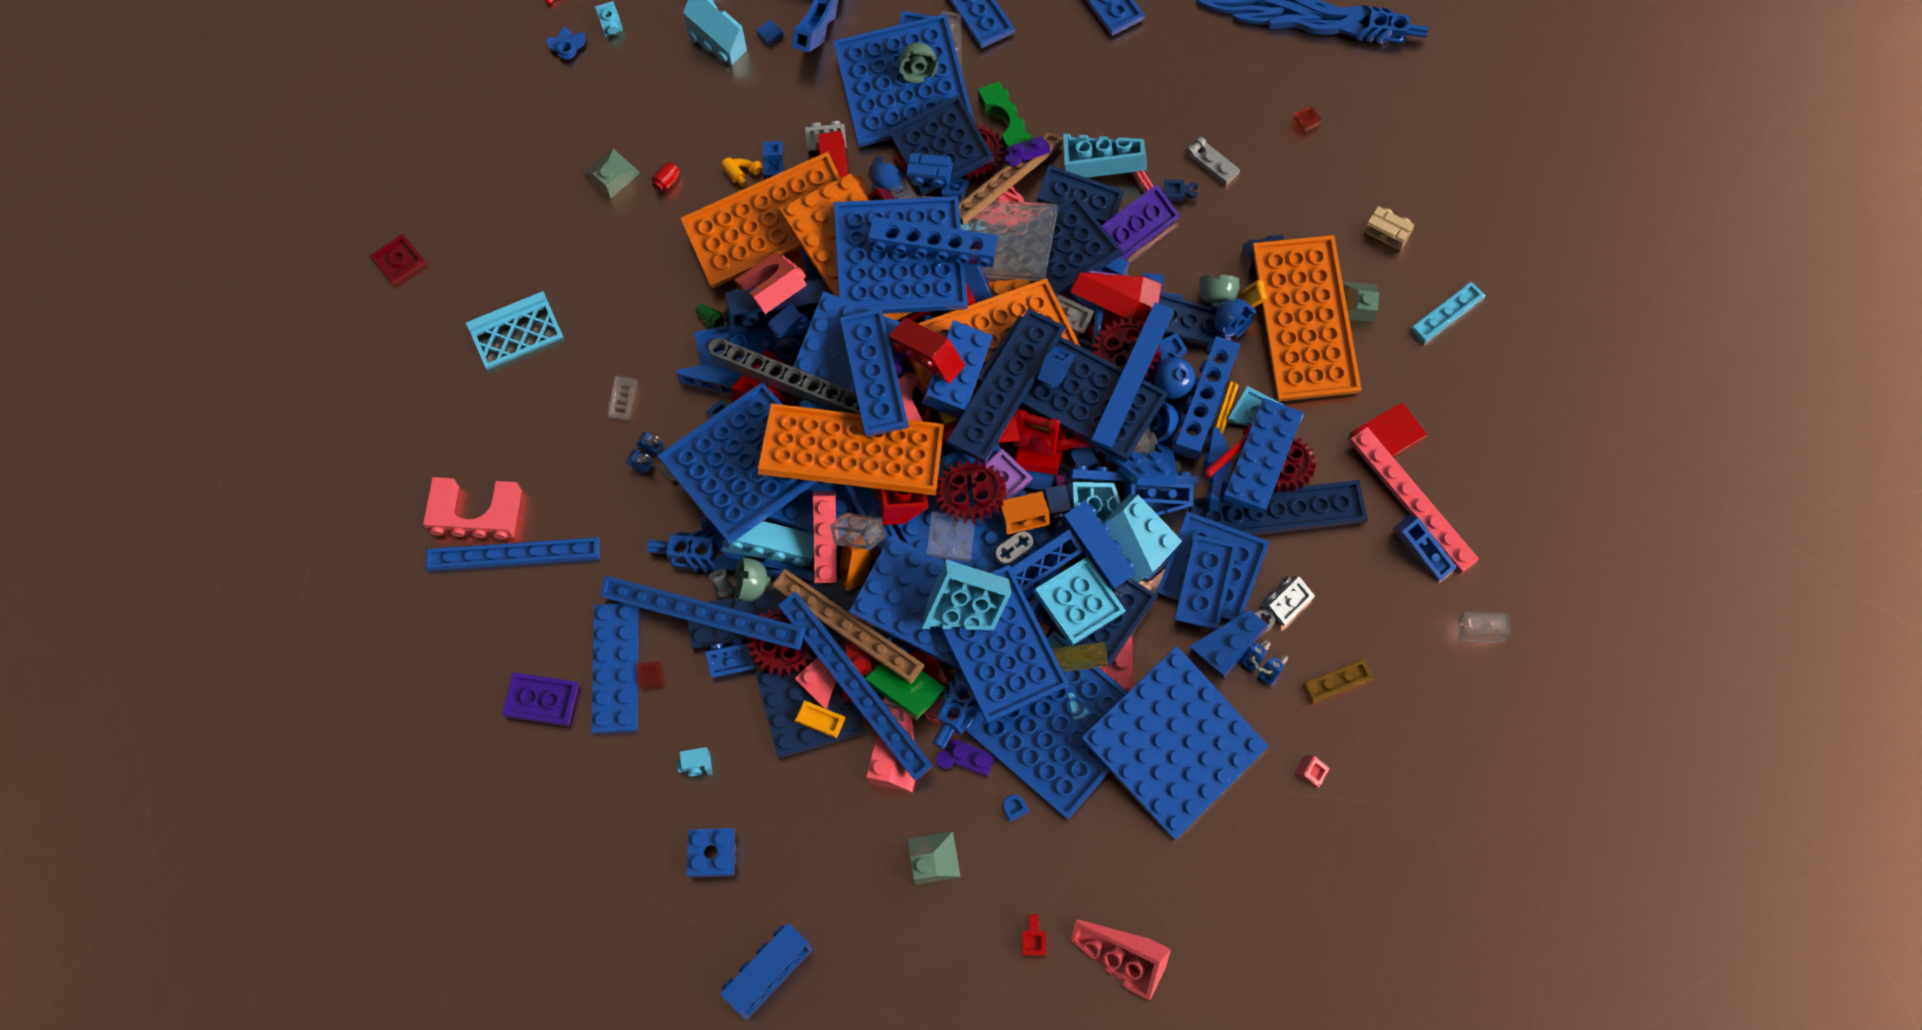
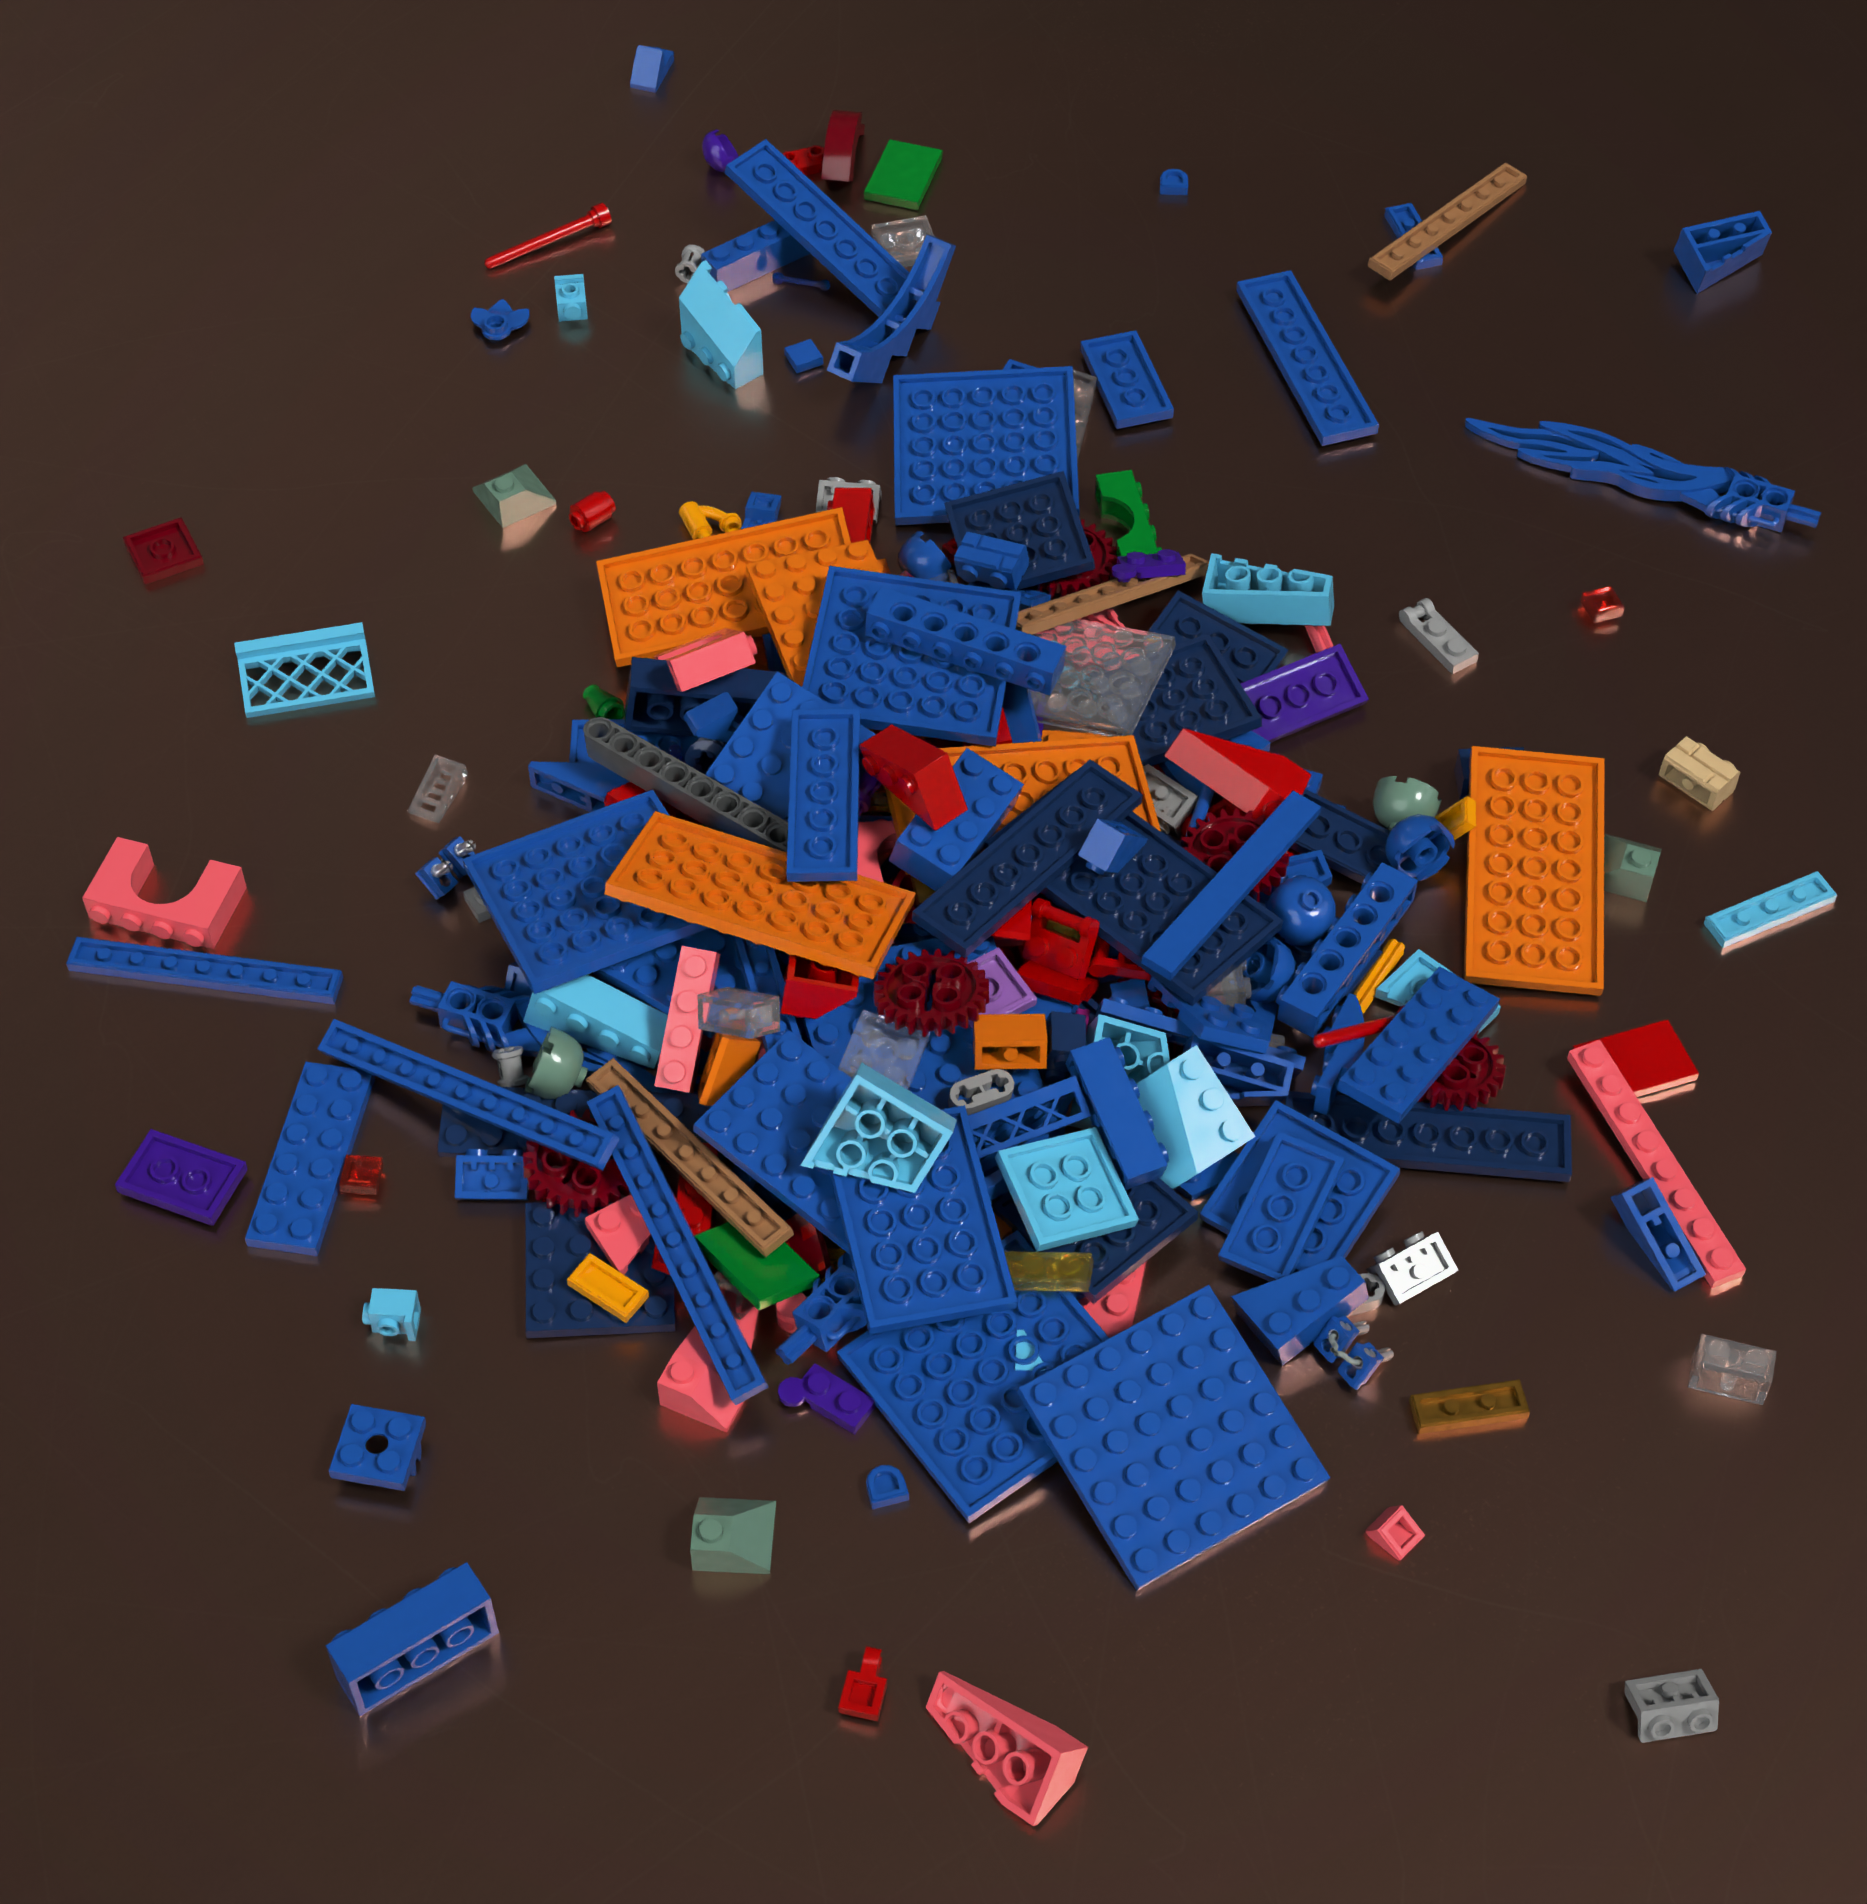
camera: 10 degrees right, 15 degrees down
sand green cylinder [898,42,938,83] -> none
dark blue plate [1164,179,1198,201] -> none
none -> light grey bracket [1625,1669,1719,1743]

